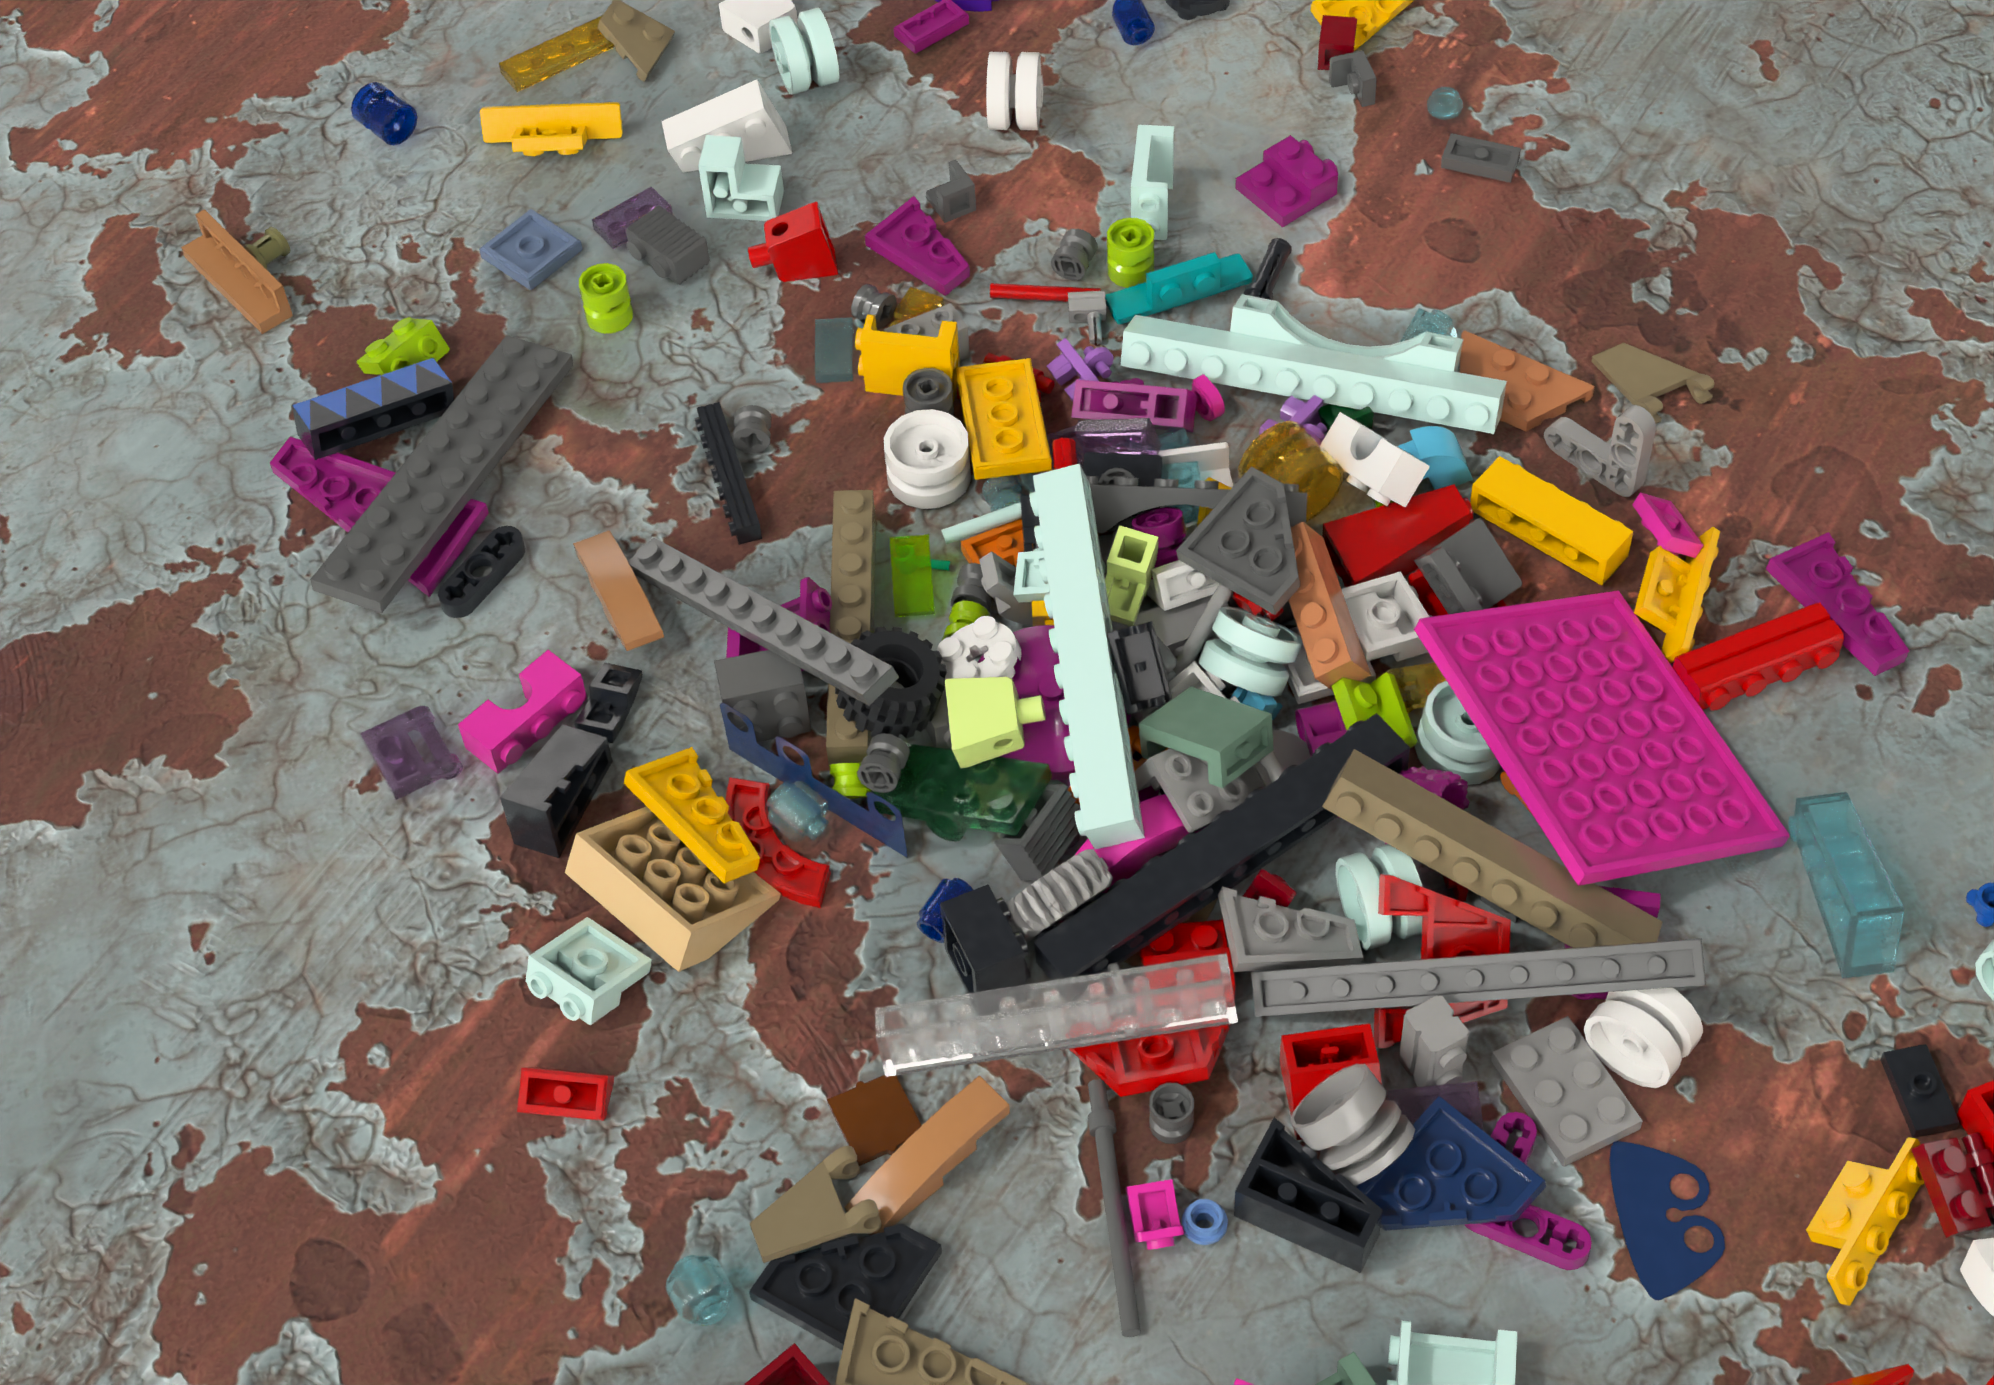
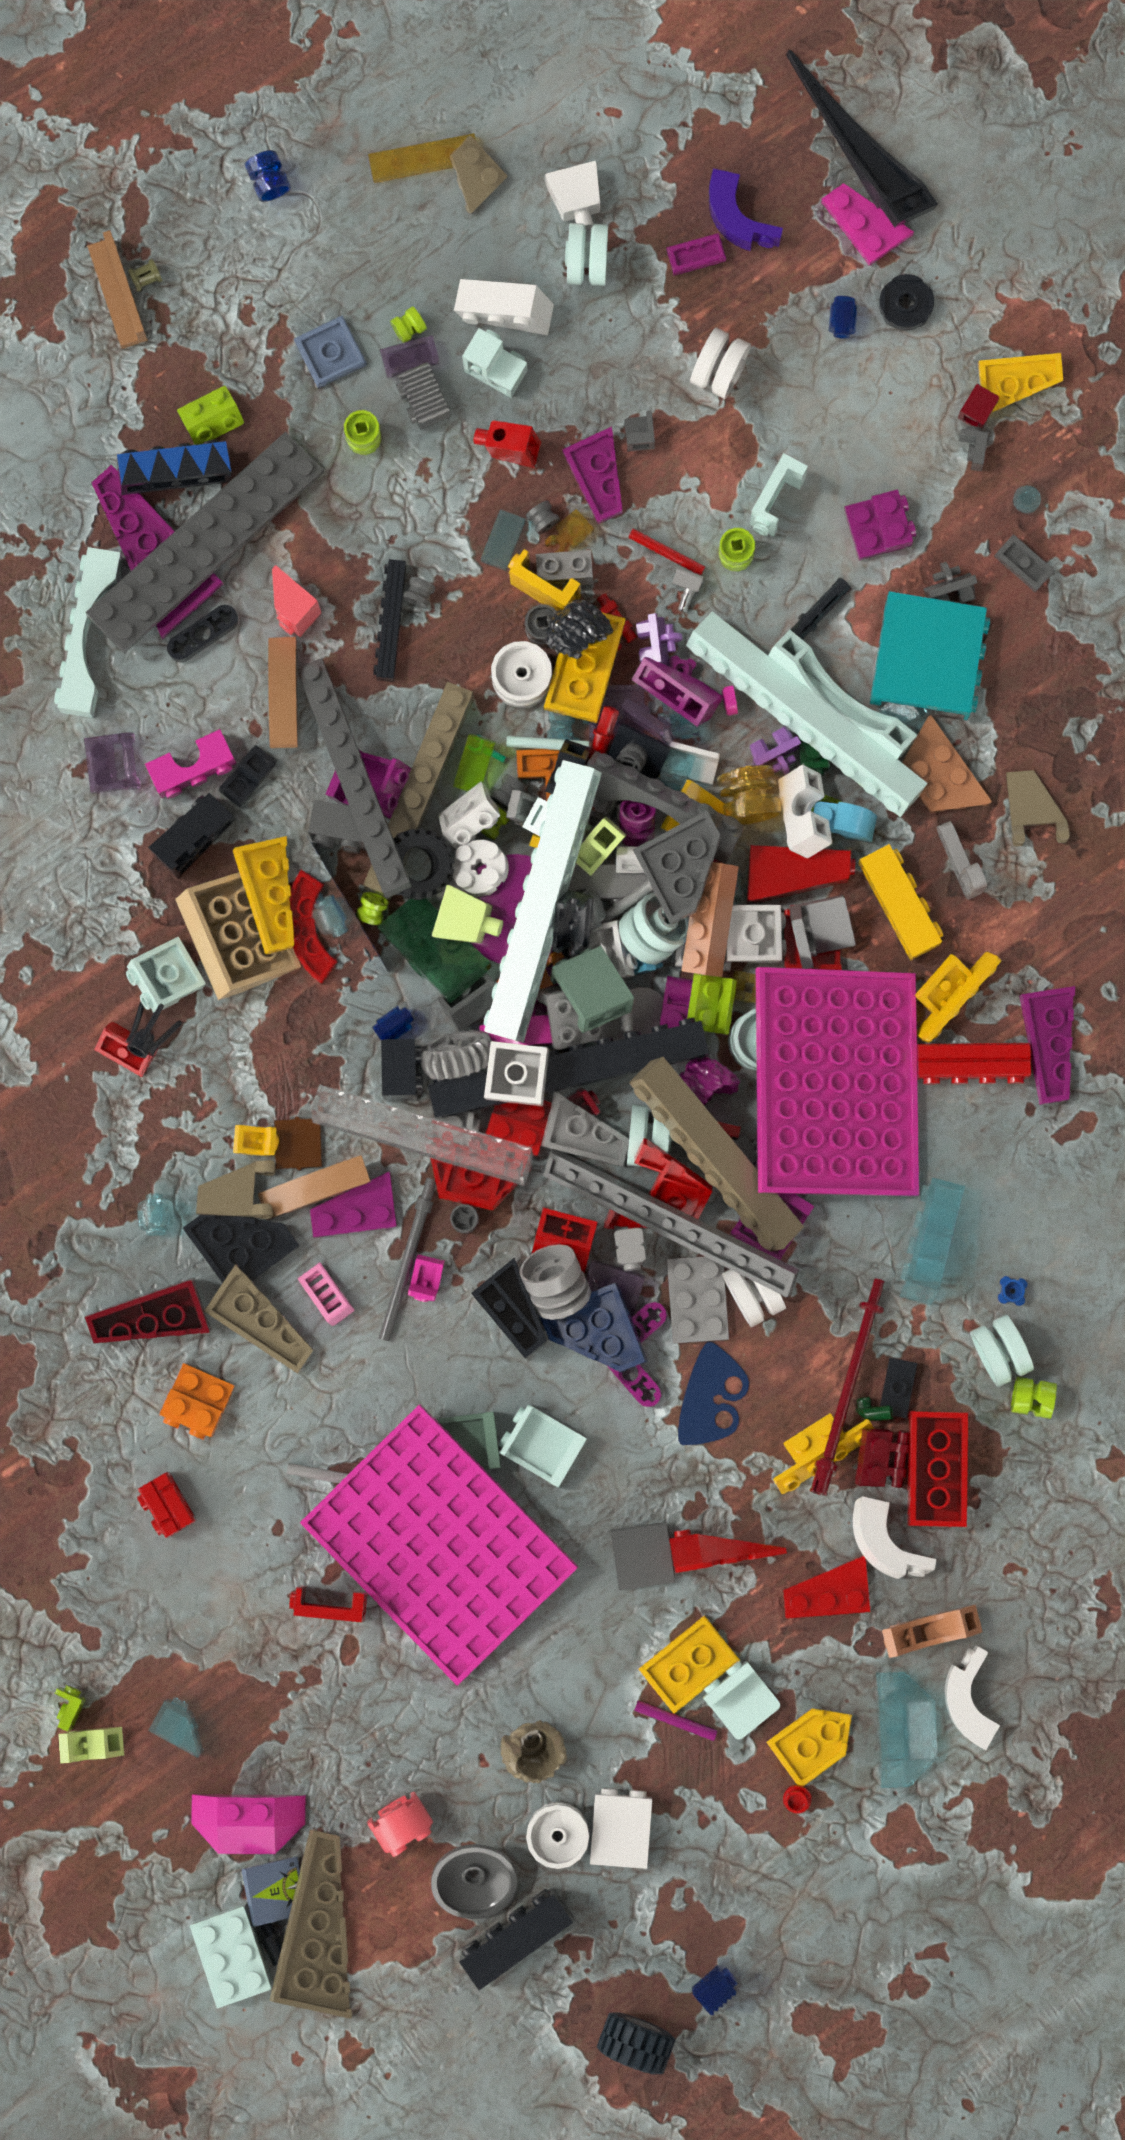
camera: 25 degrees right, 30 degrees up
yellow bracket [480,102,623,156] -> none
dark grey wheel [857,733,910,793] -> none
dark grey wheel [1051,229,1098,280] -> none
teal bracket [1105,252,1253,325] -> none
medium blue plate [1181,1199,1228,1245] -> none
dark pink plate [1632,492,1704,558] -> none
none -> light aqua arch [54,547,124,718]
none -> black plant [126,1001,182,1058]
none -> yellow bracket [233,1125,279,1156]
none -> coral slope [272,565,321,637]
none -> bright pink slope [298,1262,354,1326]
none -> magenta wing [310,1171,397,1238]
none -> lime wheel [390,306,427,344]
none -> white plate [438,781,500,849]
none -> white brick [484,1041,549,1106]
none -> black hair [545,600,614,659]
none -> dark red bar [809,1278,885,1496]
none -> dark green arm [856,1397,893,1421]
none -> teal panel [869,591,990,721]
none -> dark grey hips [923,562,977,603]

